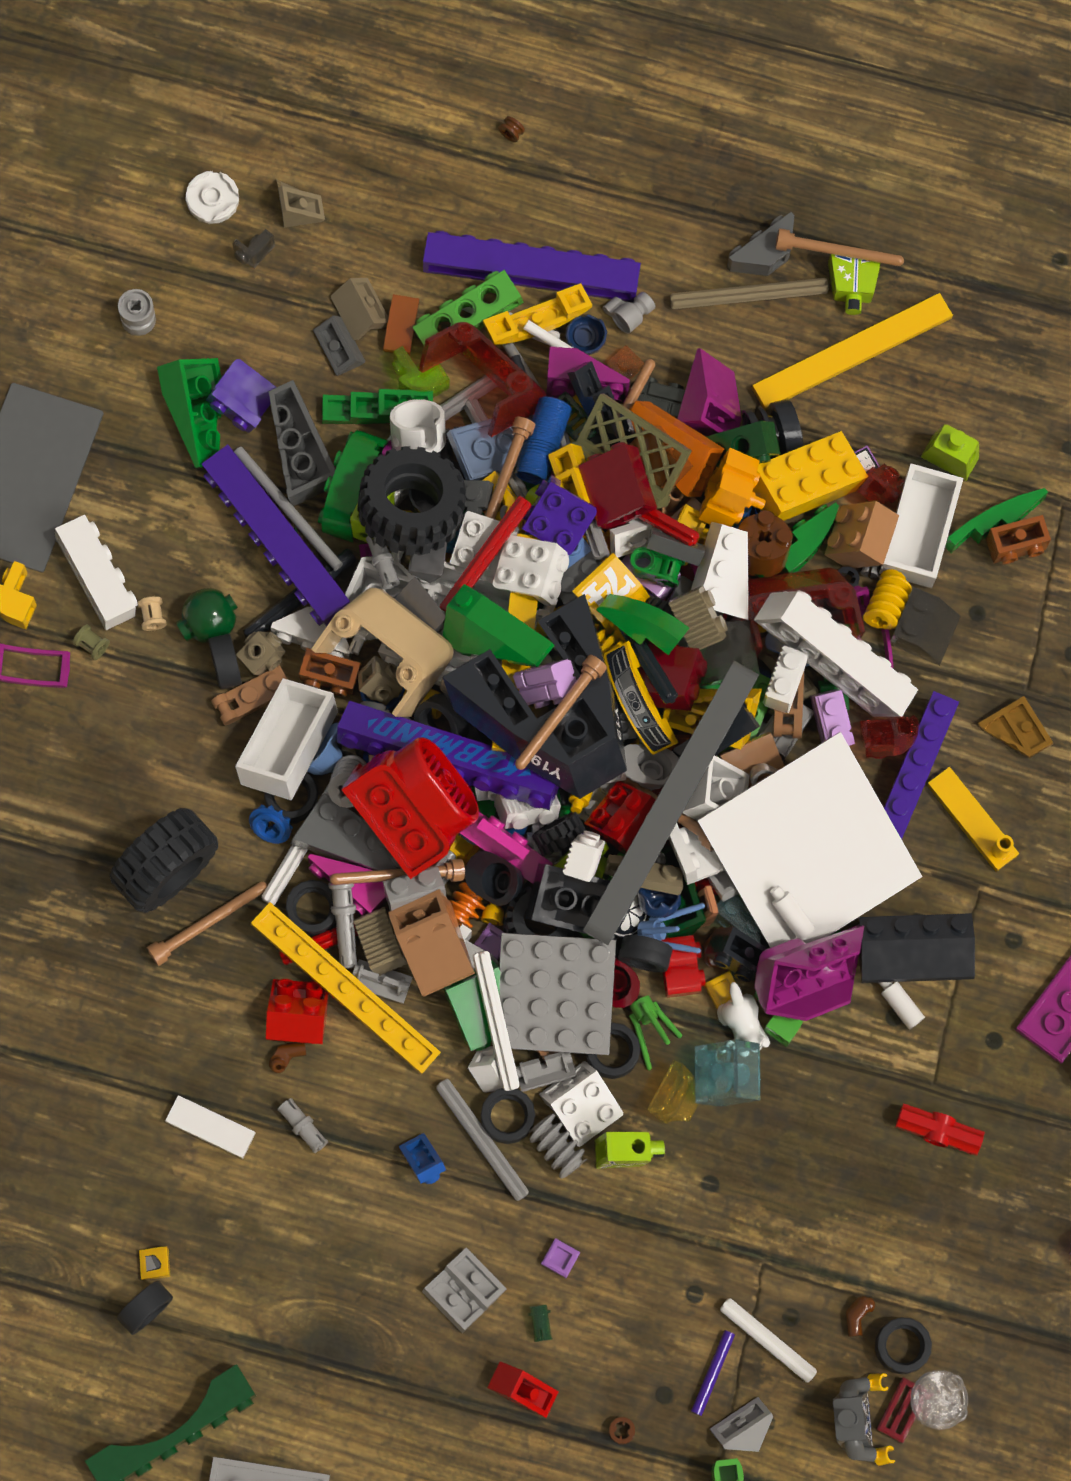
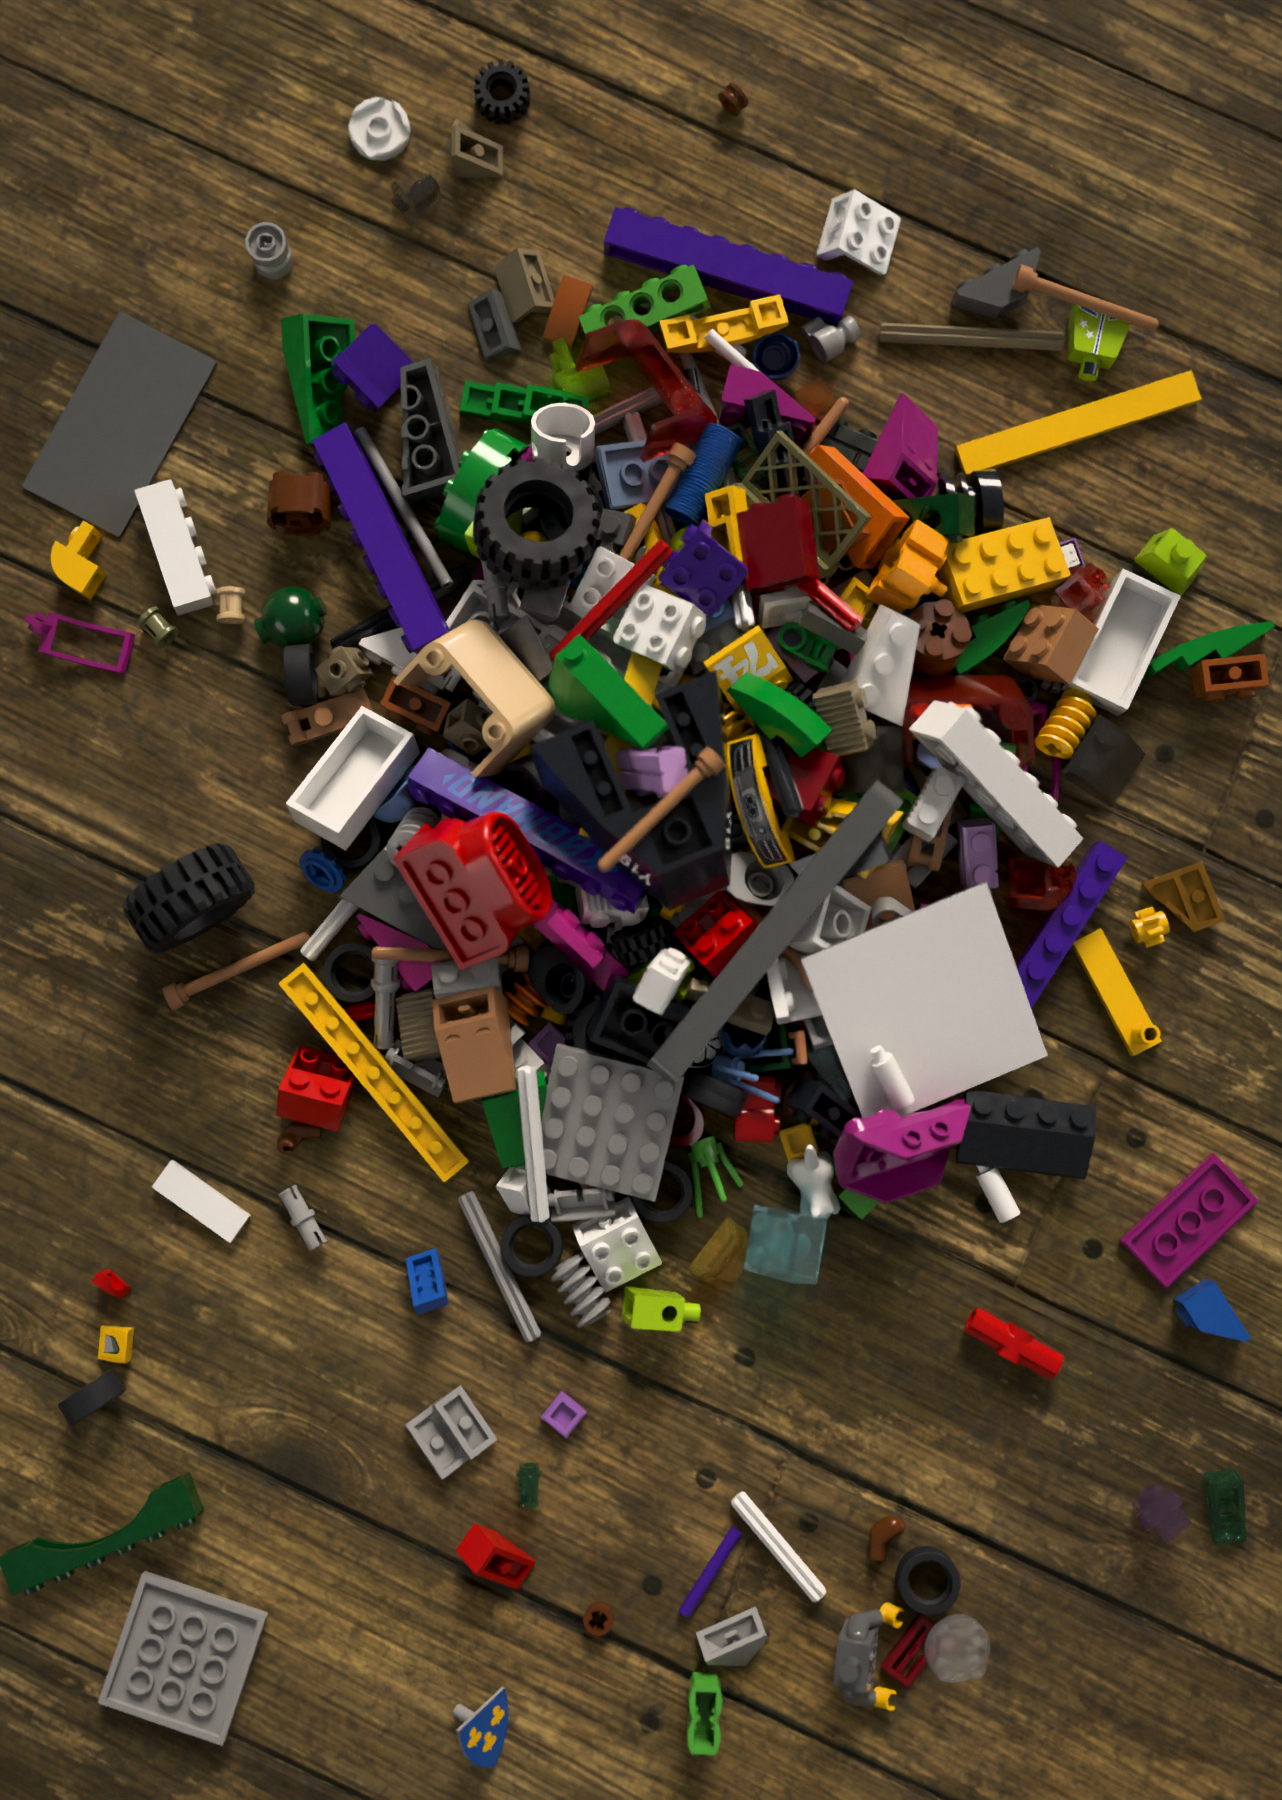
camera: 15 degrees right, 10 degrees up
none -> red tile [91,1269,132,1298]
none -> reddish brown brick [267,471,332,536]
none -> black tyre [474,60,530,125]
none -> white bracket [816,189,901,275]
none -> yellow gear [1129,907,1170,947]

